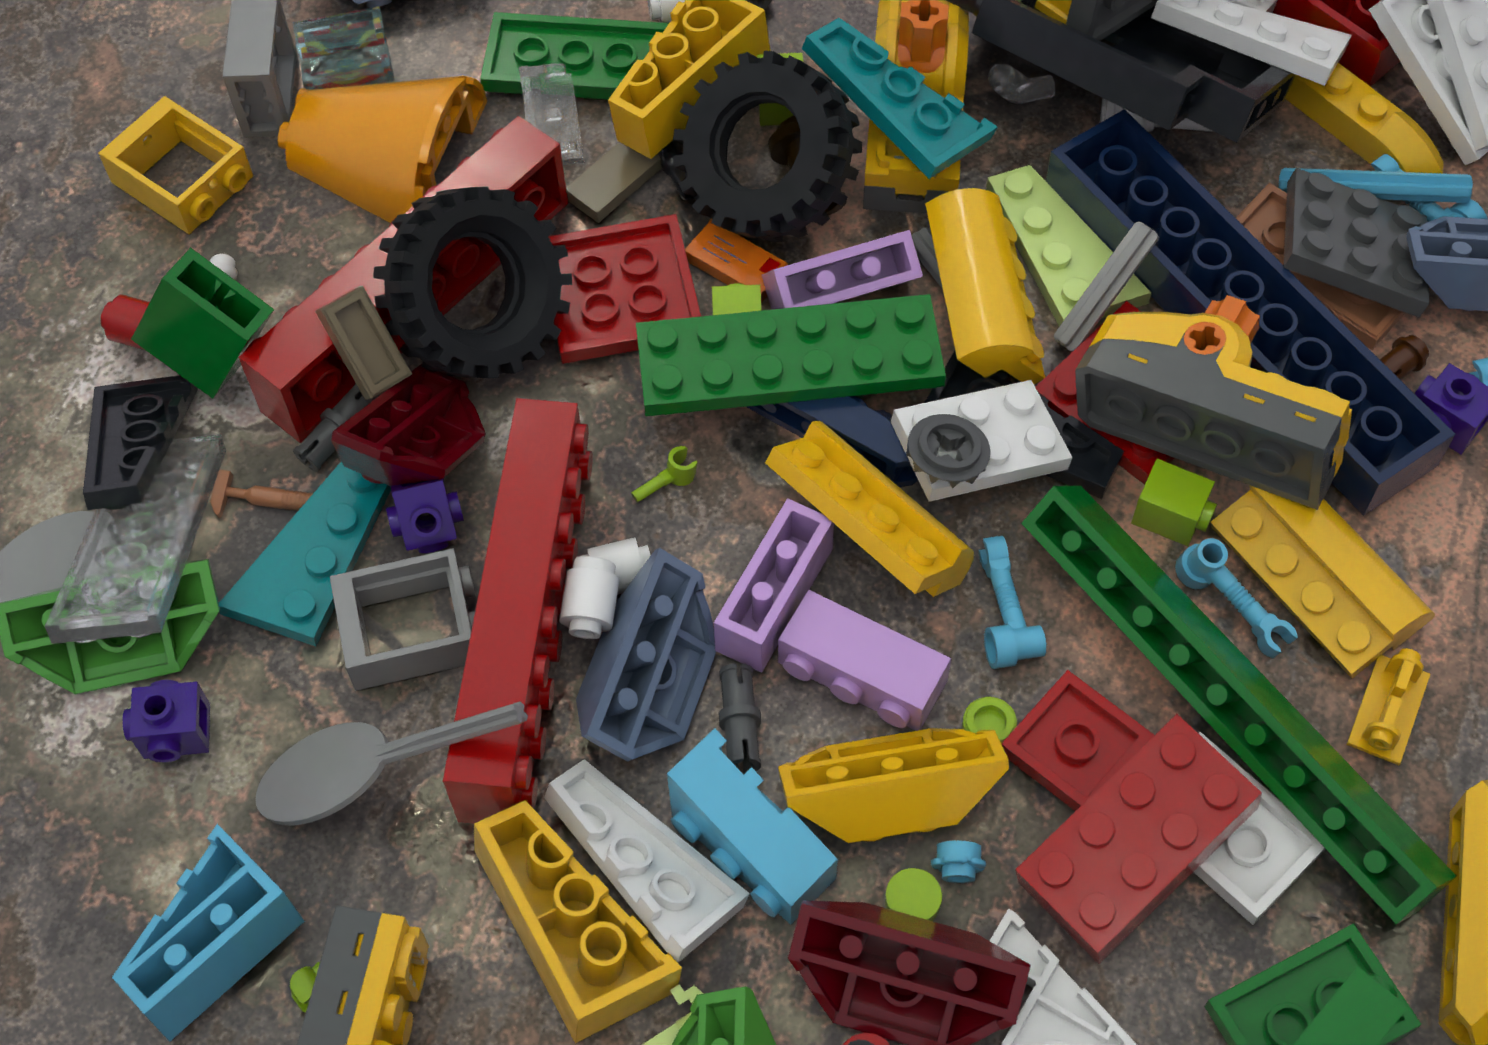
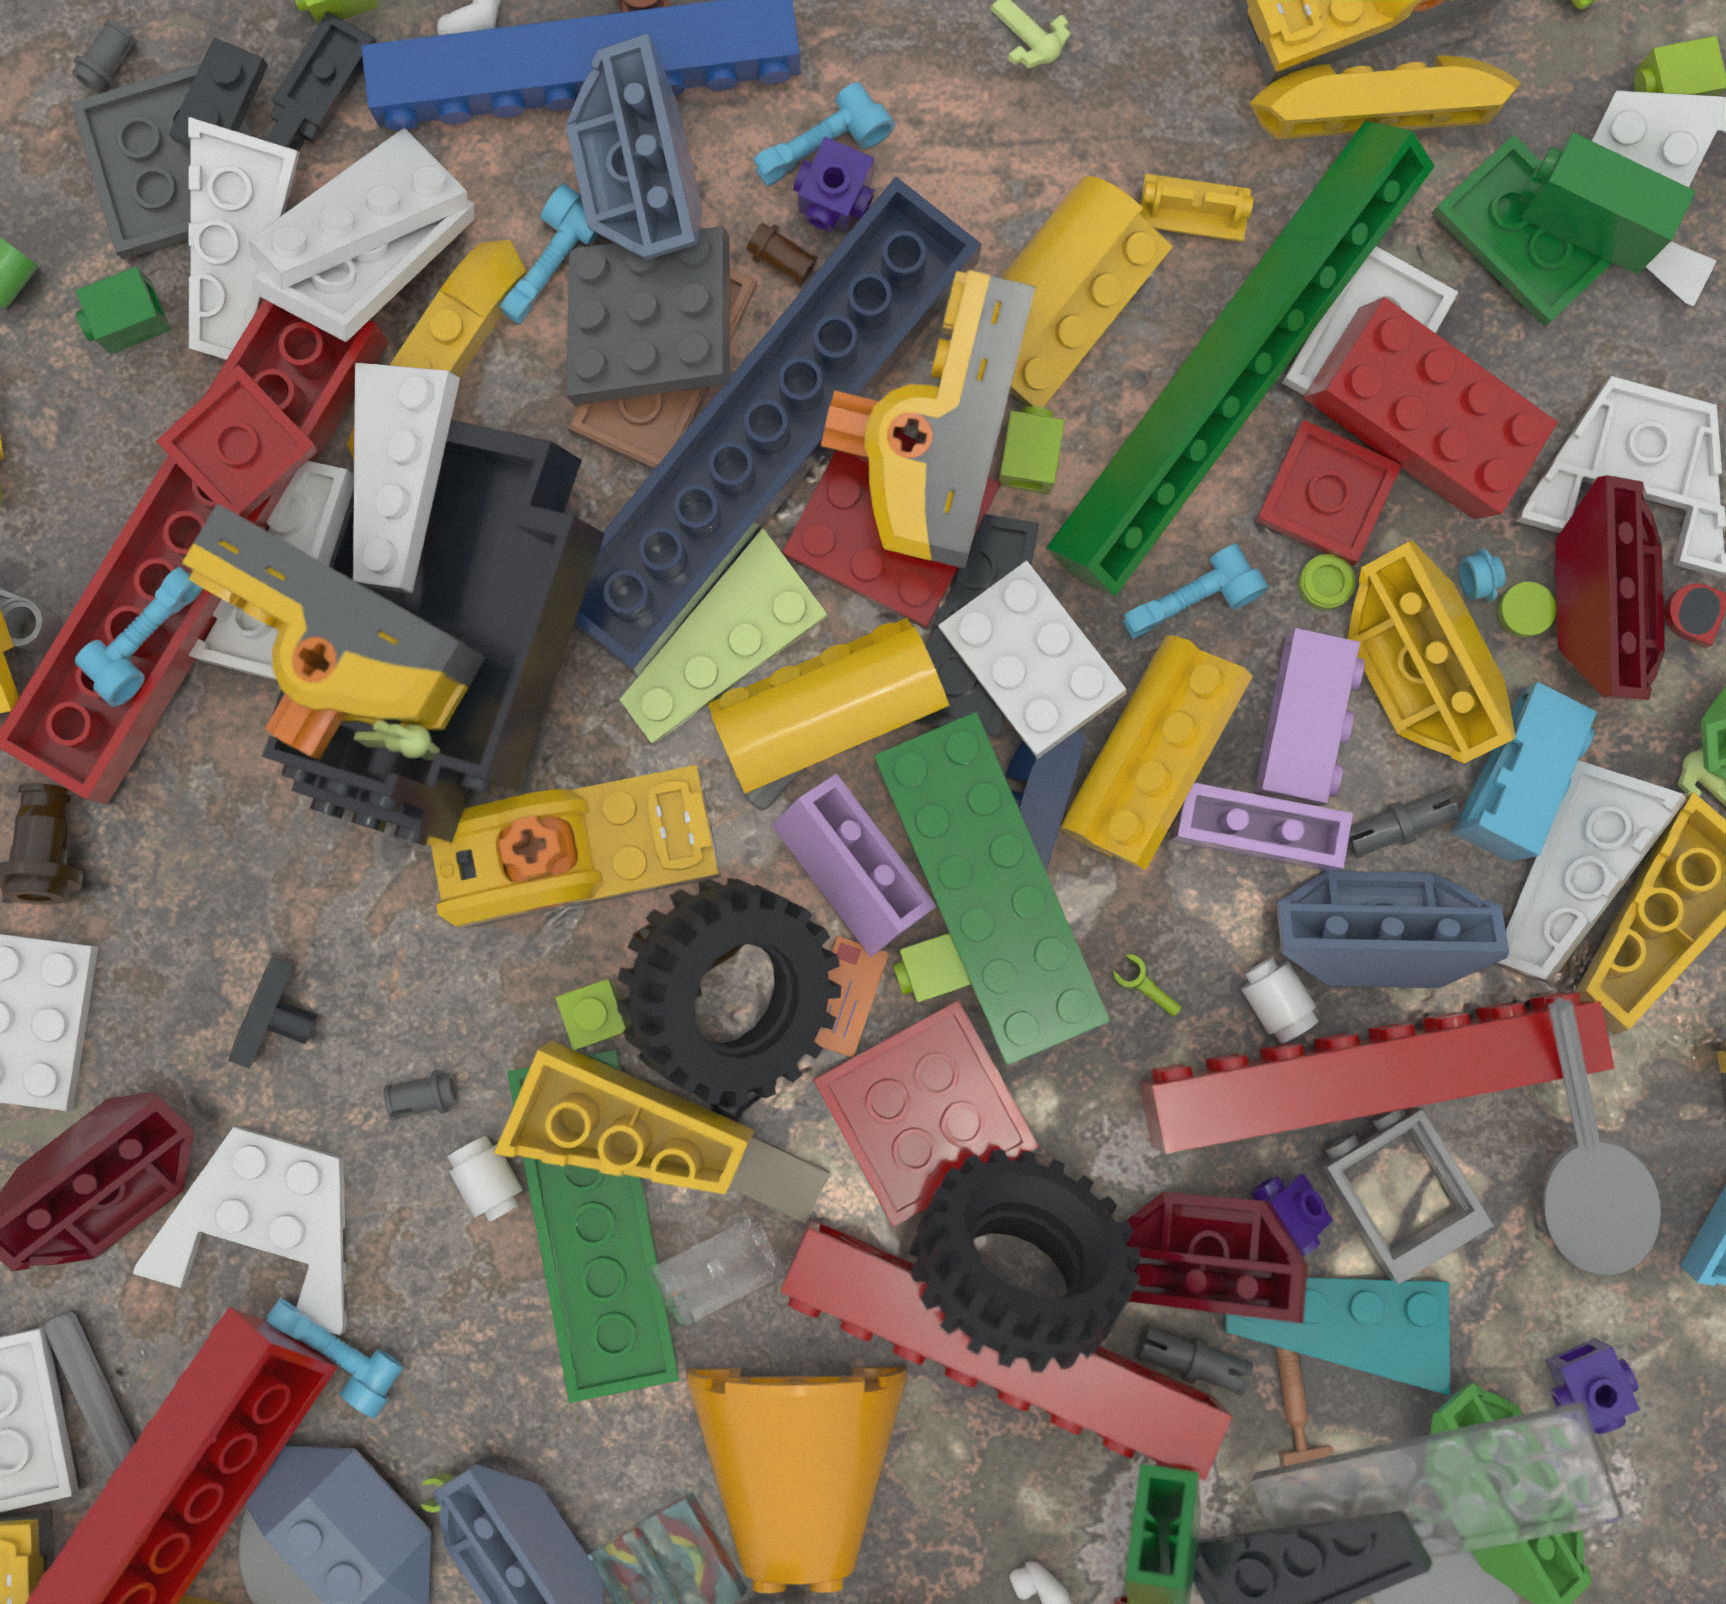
camera: 110 degrees left, 25 degrees up
dark tan tile [315,286,412,400] -> none
white brick [559,556,619,639] -> none
teal wing [801,18,998,179] -> none
dark grey gear [906,414,991,489] -> none
light grey axle [1054,222,1159,352] -> none
medium azure brick [1175,538,1298,658] -> none
medium azure axle [1279,168,1473,203] -> none

